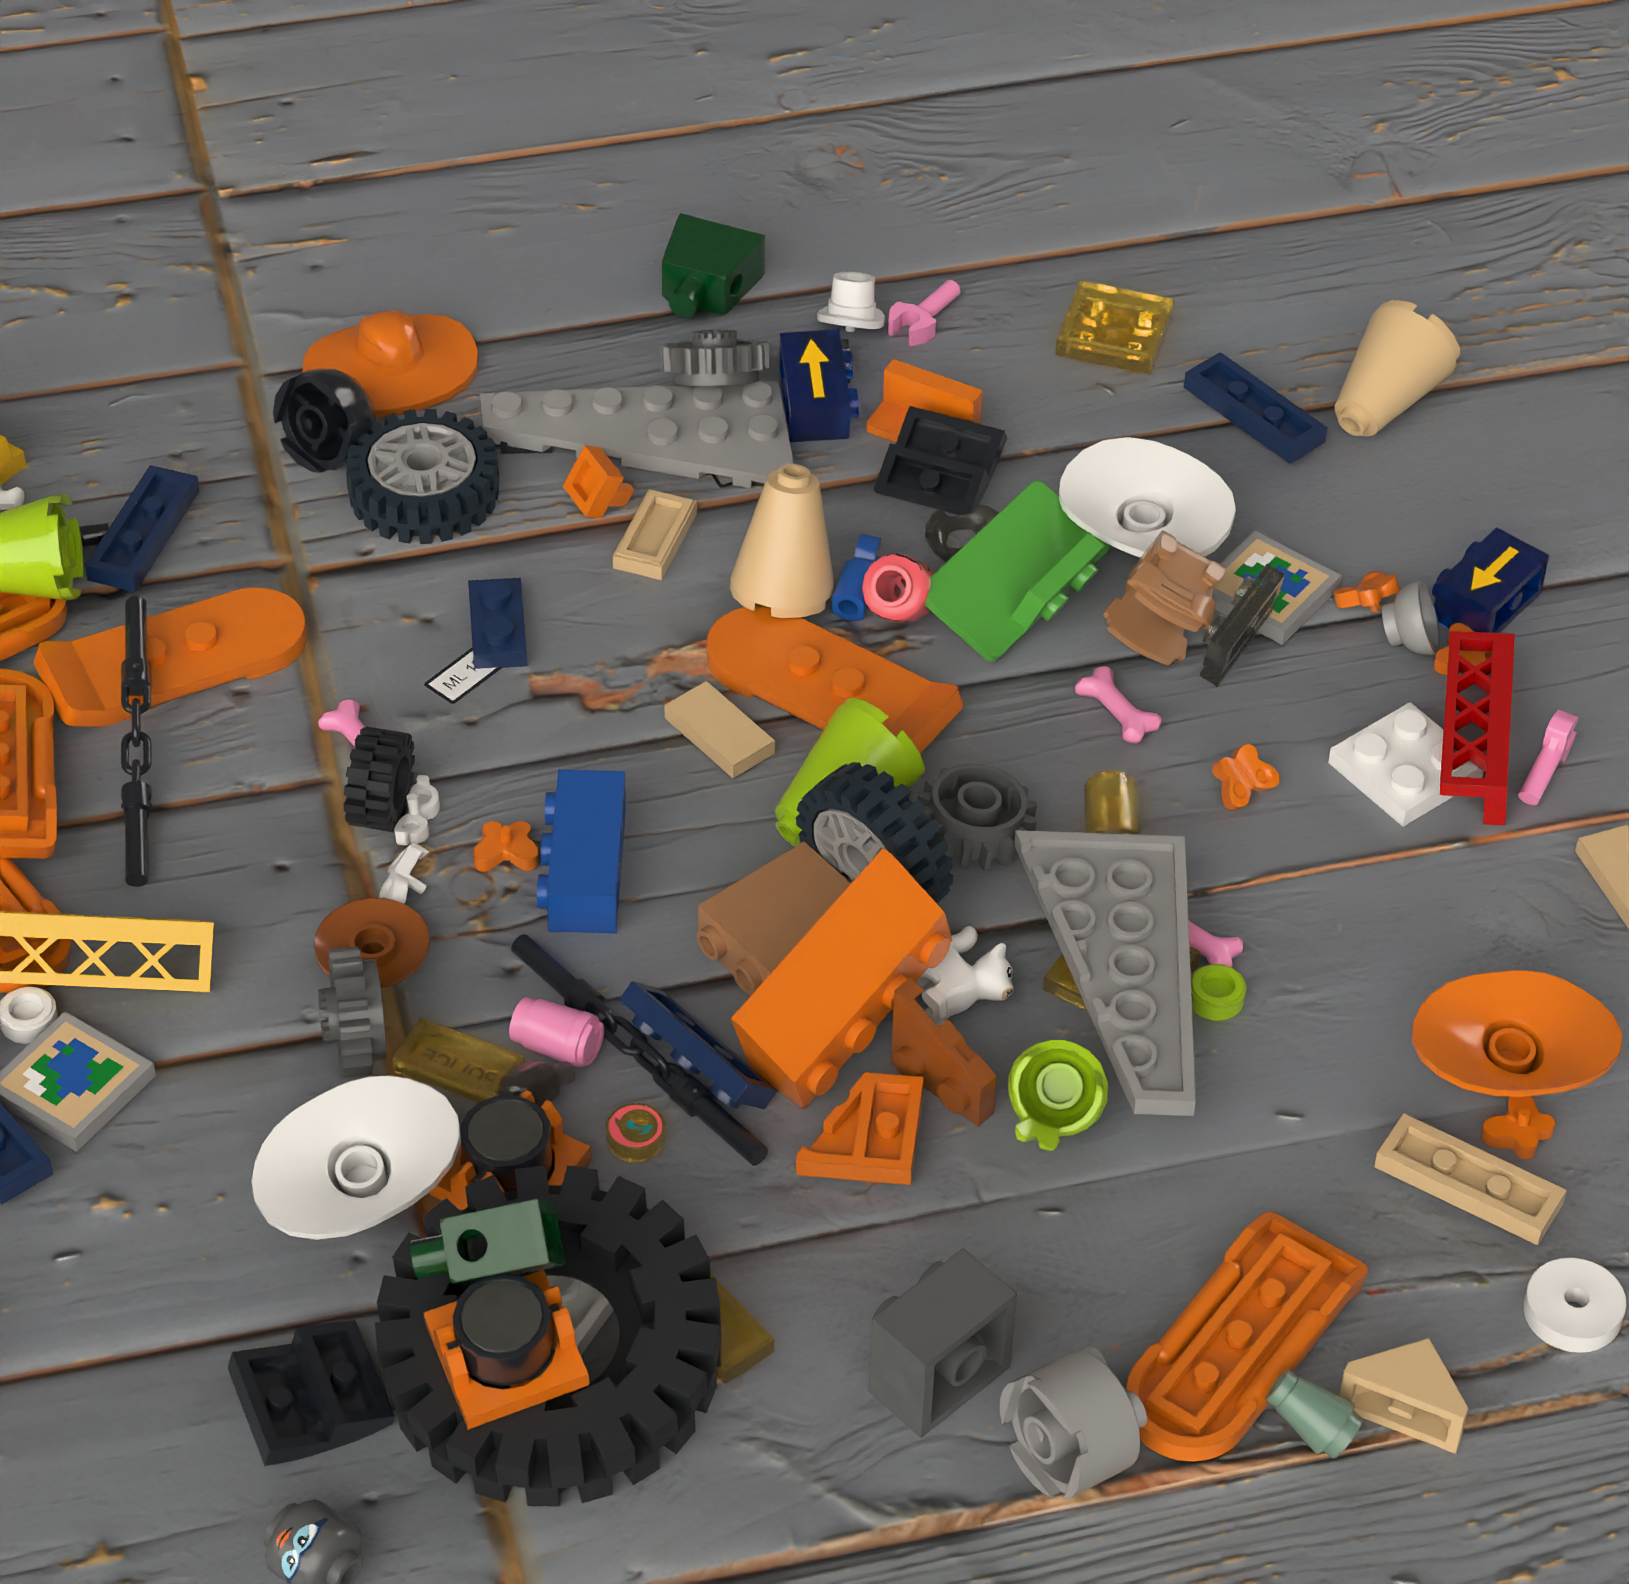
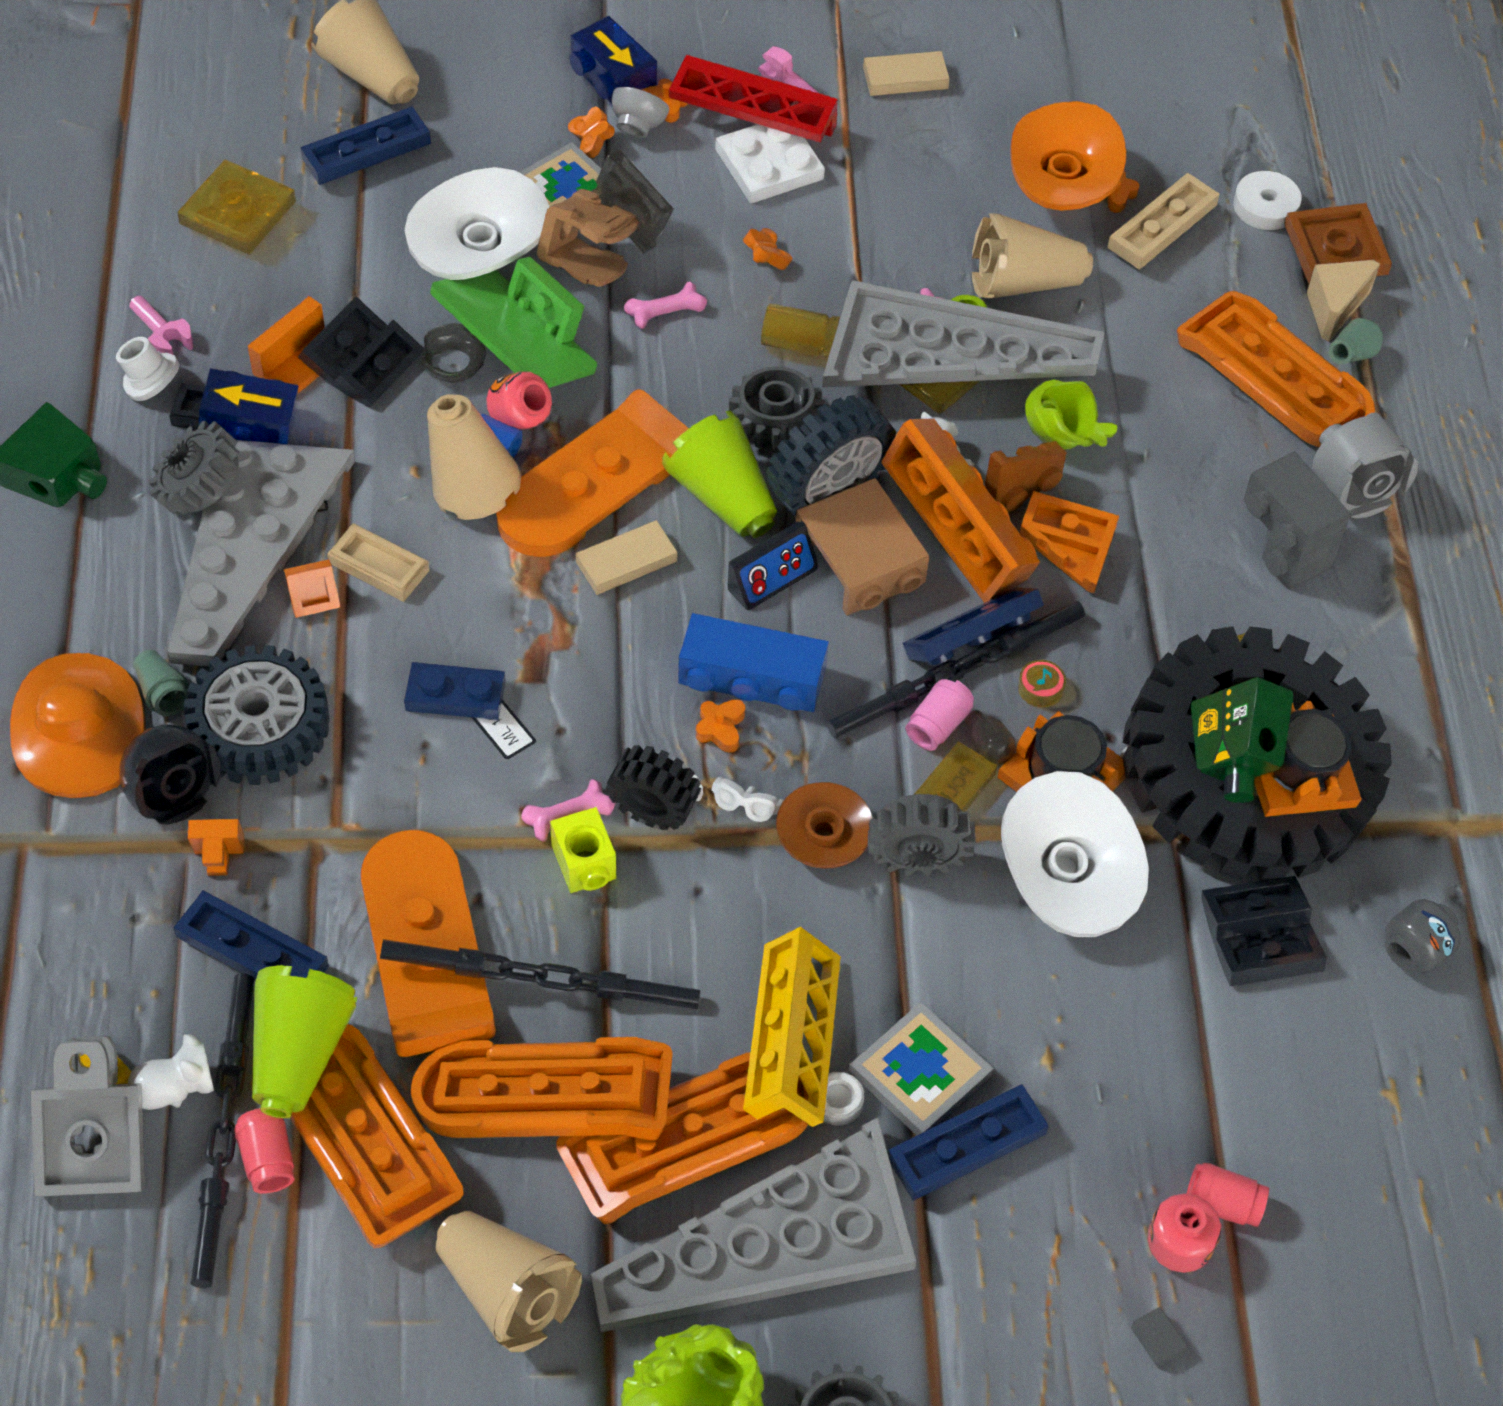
camera: 80 degrees left, 10 degrees up
none -> sand green cone [133,650,190,716]
none -> orange tile [188,819,245,876]
none -> neon yellow brick [550,807,617,894]
none -> slope [728,520,818,610]
none -> tan cone [972,213,1093,299]
none -> dark orange plate [1284,203,1392,284]

